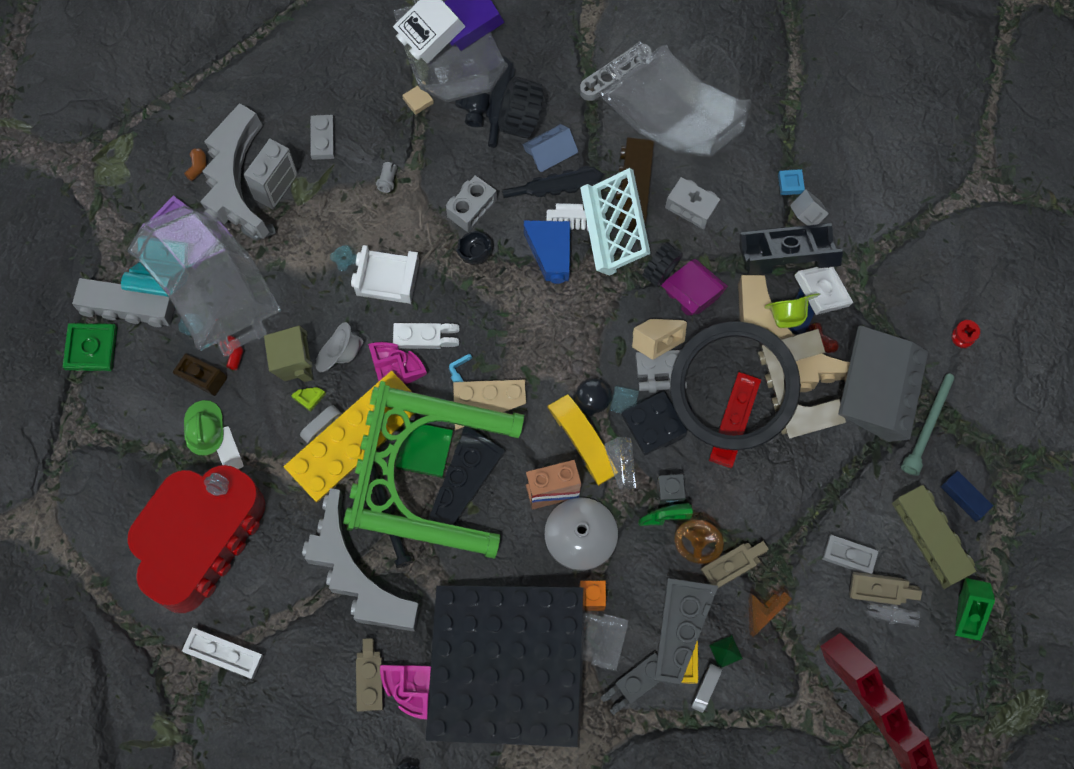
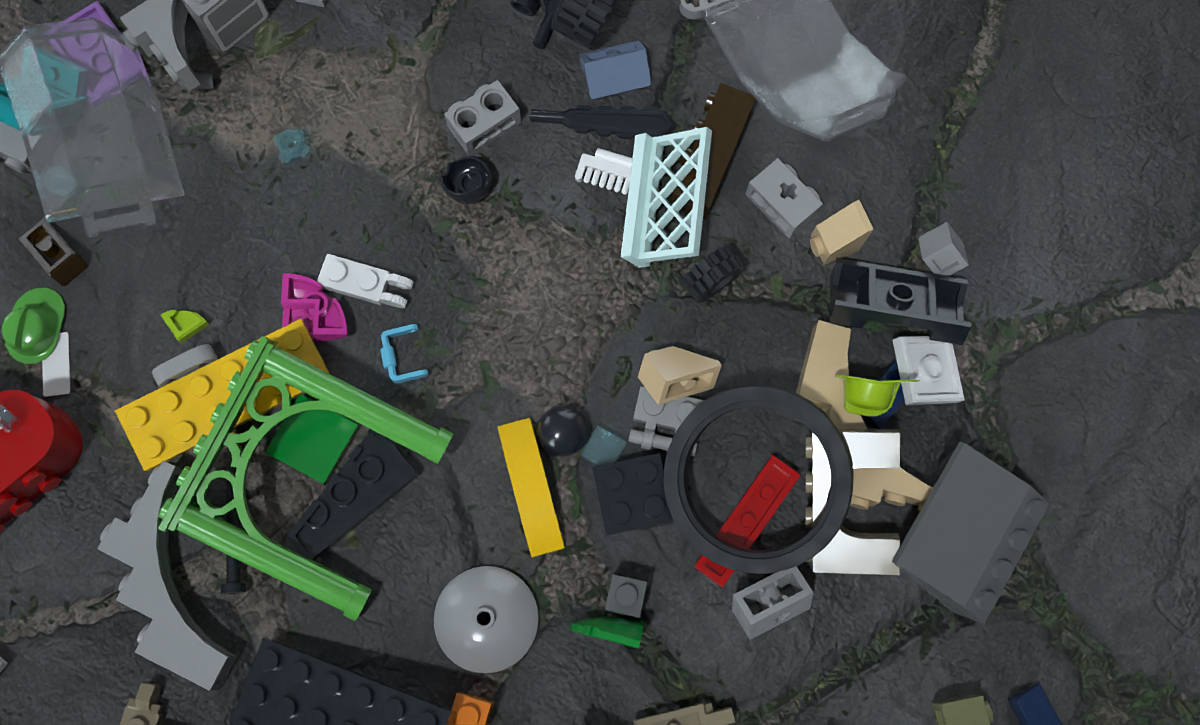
camera: 15 degrees right, 5 degrees up
red arm [221,336,243,370] -> none
olive plate [264,326,313,382] -> none
light grey piece [315,322,363,372] -> none
white panel [351,245,419,304] -> none
light grey pin [376,162,397,193] -> none
tan wing [453,380,526,430] -> none
blue slope [524,220,570,284] -> none
nougat panel [526,460,581,510] -> none
clear slope [604,437,636,490] -> none
magenta slope [661,259,728,315] -> none
clear orange piece [675,520,724,564] -> none
dark azure plate [778,169,805,195] -> none
clear red arm [810,323,839,353] -> none
sand green piece [901,373,954,476] -> none
red wheel [952,320,980,348] -> none
none -> light grey brick [732,566,813,640]
none -> tan slope [810,200,874,265]

